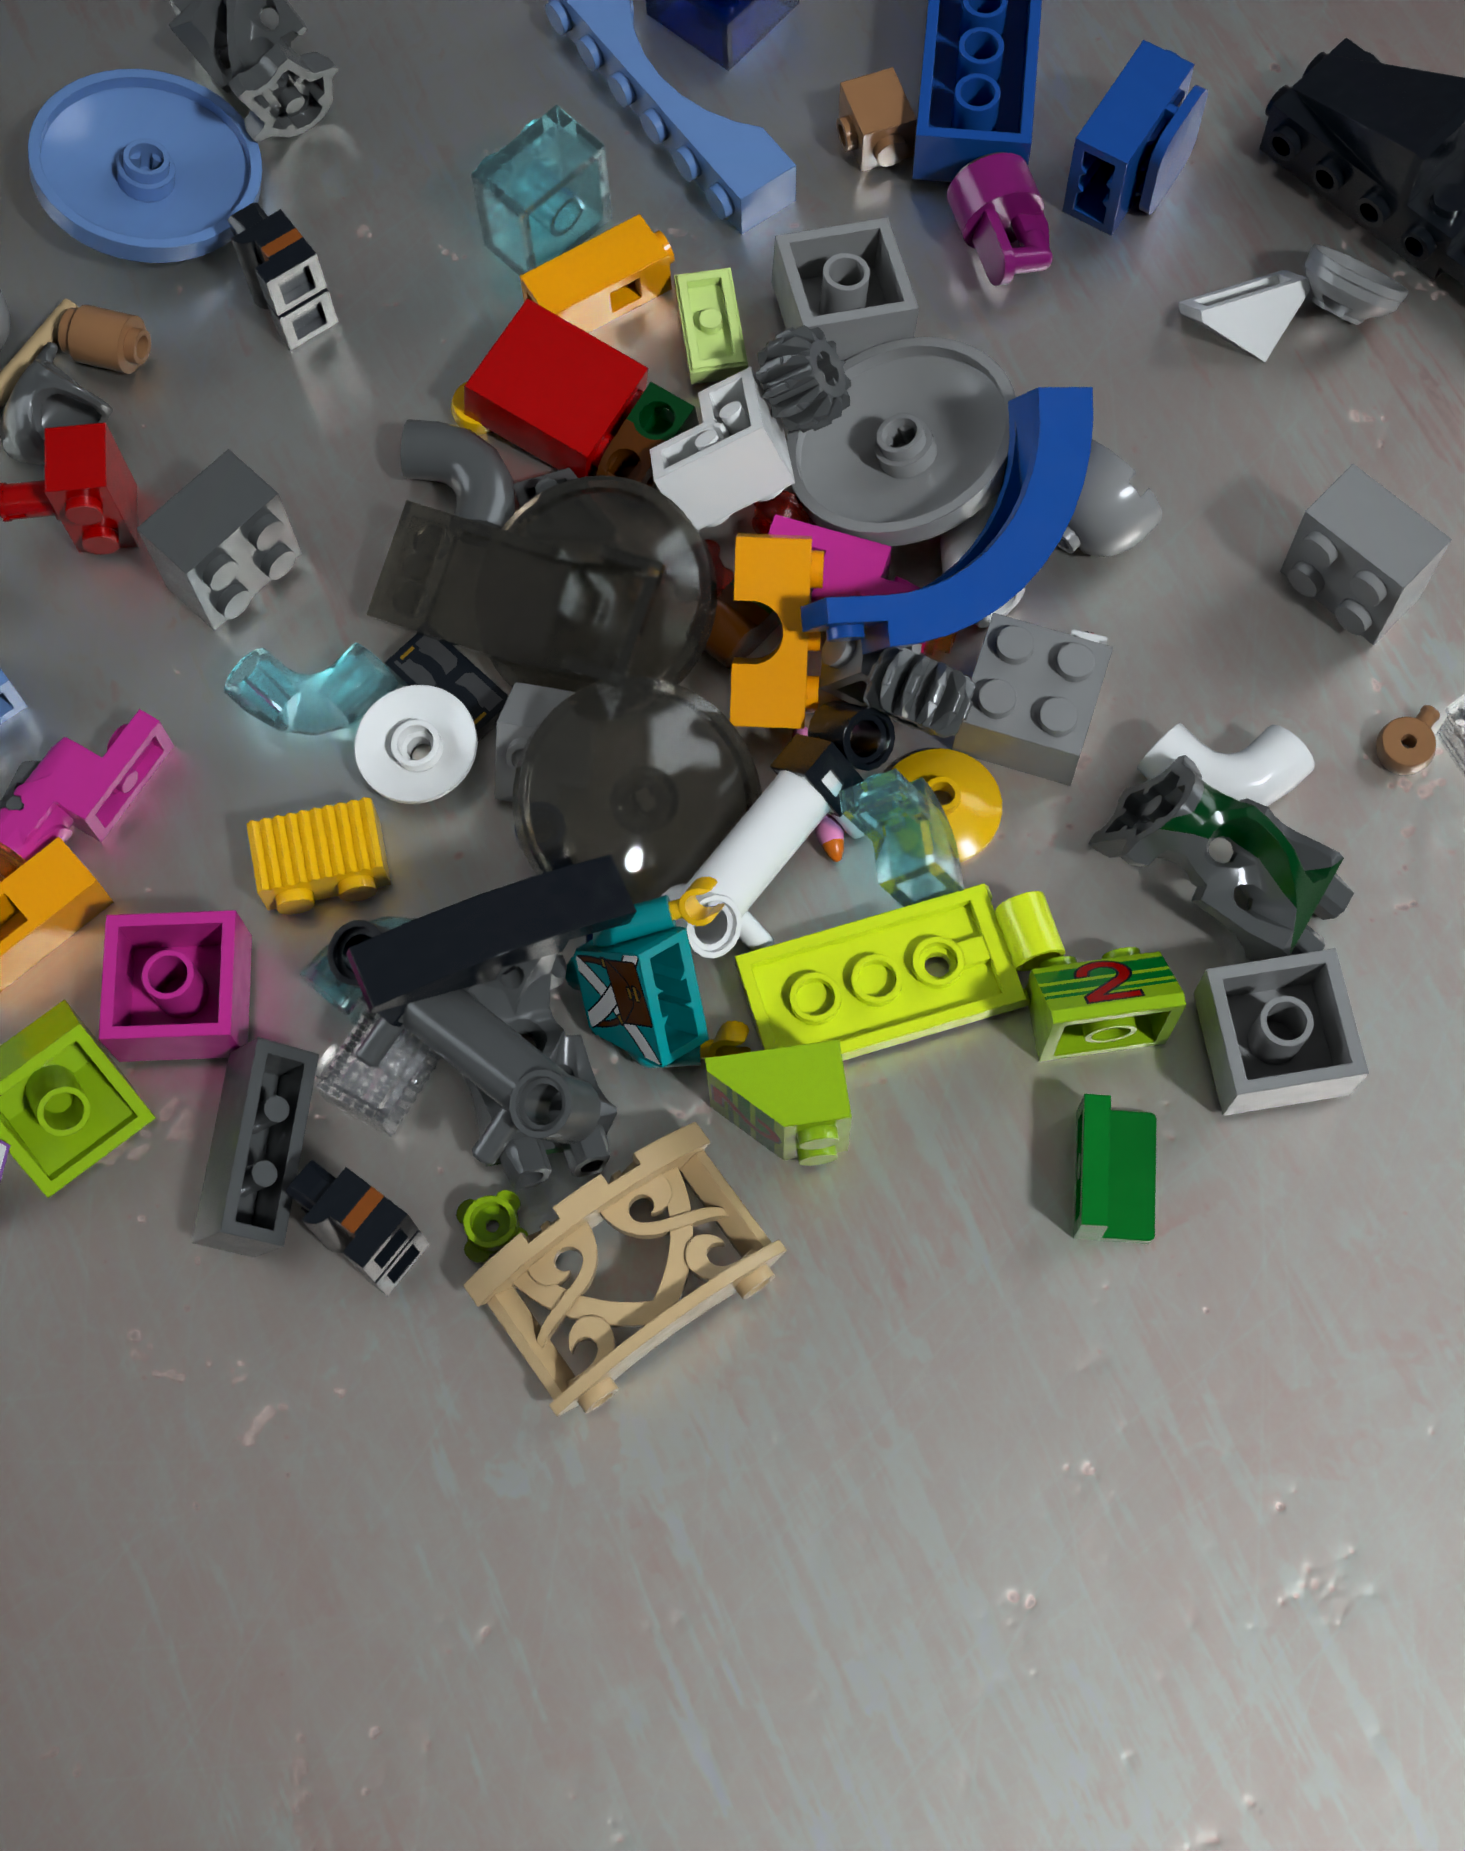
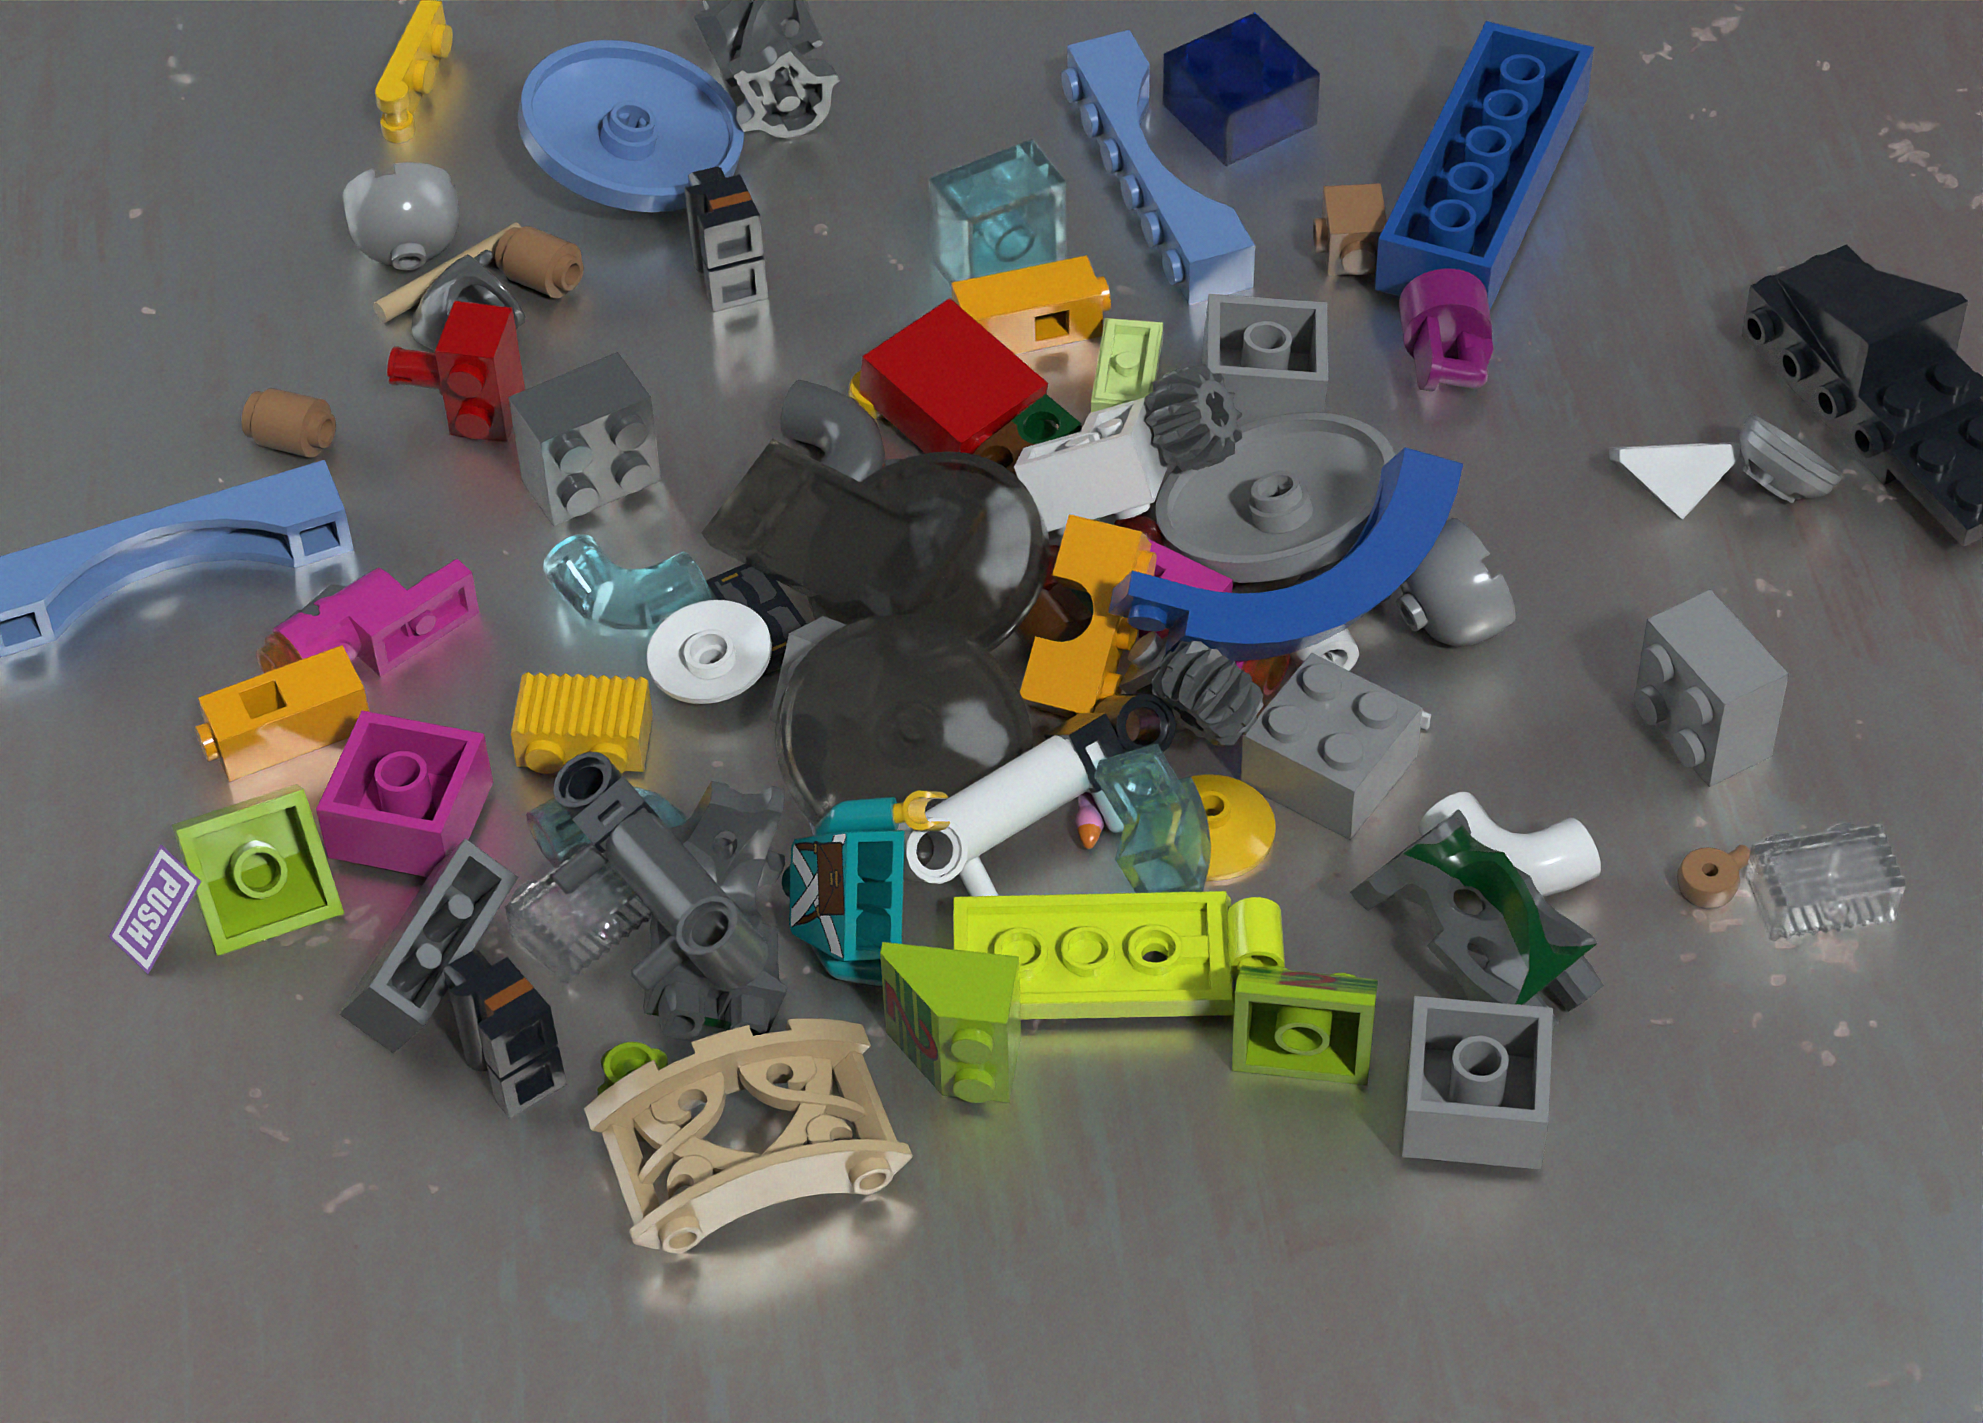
camera: 15 degrees right, 20 degrees down
black slope [347,854,637,1014] -> none
blue brick [1062,40,1208,236] -> none
green panel [1073,1094,1157,1244] -> none

